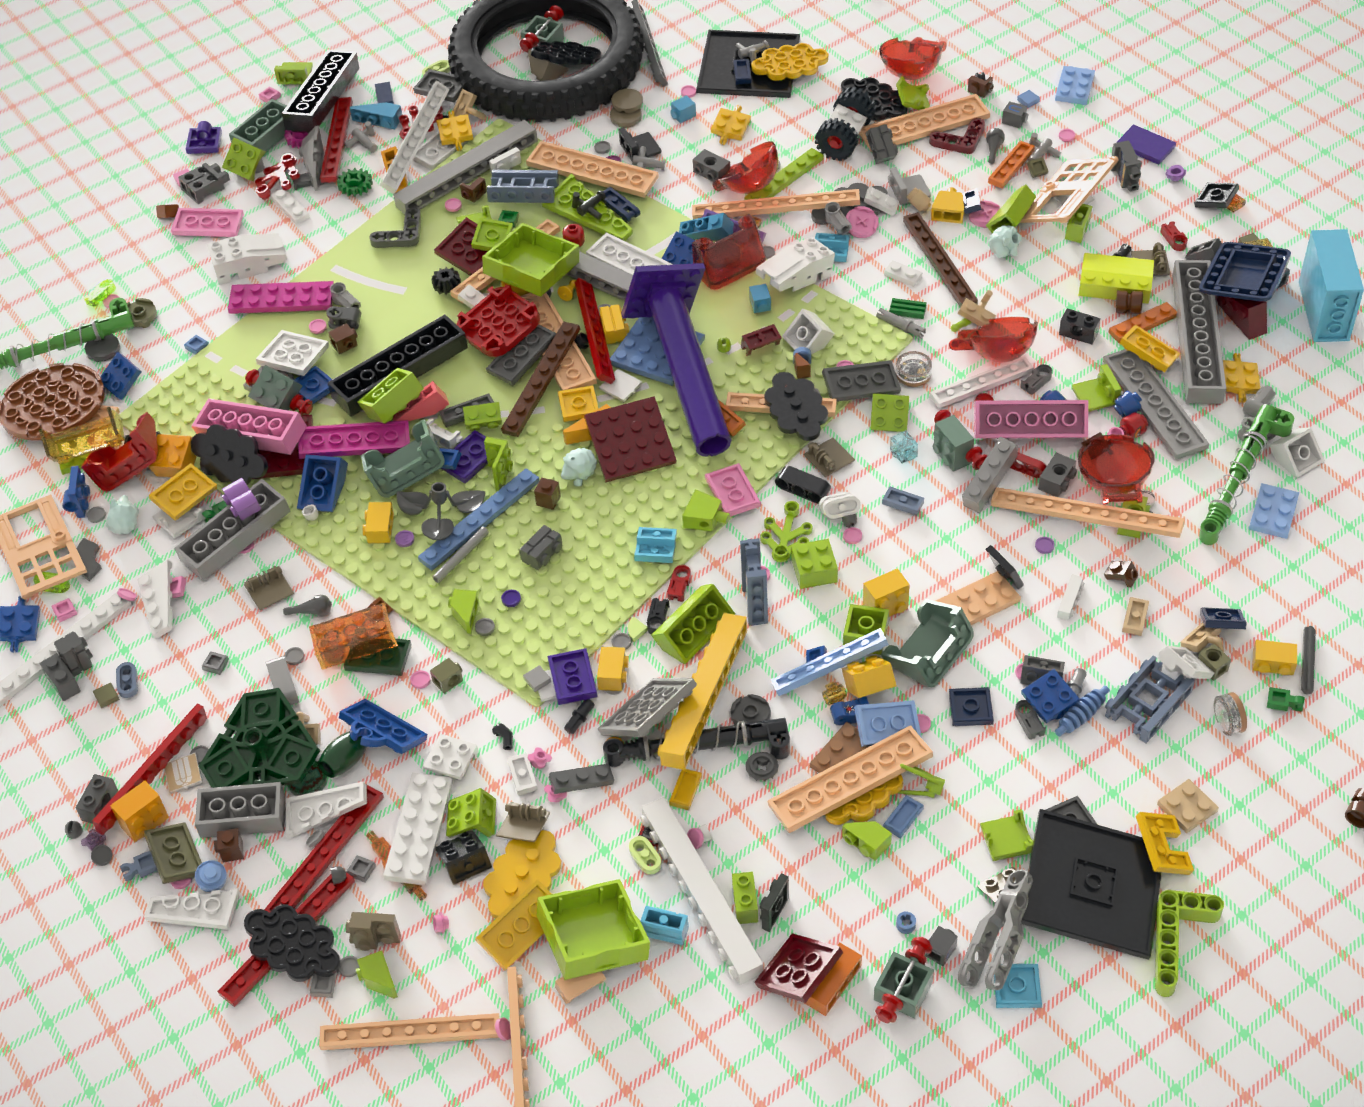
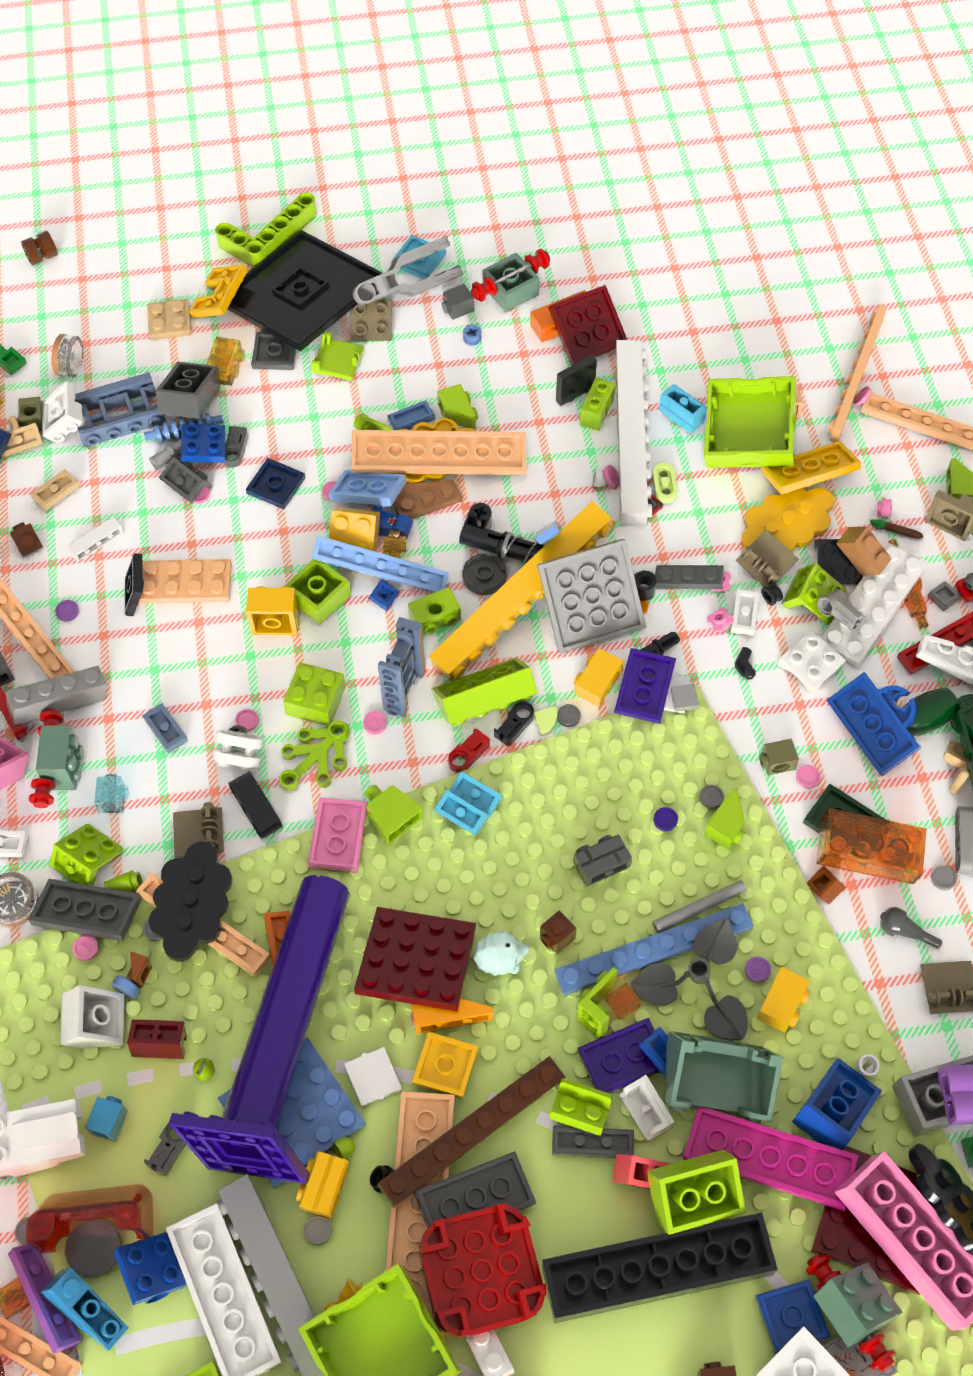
camera: 155 degrees left, 10 degrees up
red plate [574,278,615,384] -> none
dark grey gear [745,752,779,782] -> none
sand green windscreen [881,599,974,688] -> none
none -> lime cone [104,870,143,893]
none -> dark grey piece [144,1124,186,1176]
none -> dark grey brick [156,361,220,419]
none -> clear yellow brick [206,337,245,386]
none -> lime hinge [332,1137,355,1159]
none -> lime brick [408,587,461,635]
none -> tile [535,520,560,545]
none -> clear orange plate [605,983,641,1020]
none -> black bush [761,582,783,606]
none -> light grey piece [817,589,865,632]
none -> medium nougat brick [836,527,892,575]
none -> reddish brown piece [870,519,923,539]

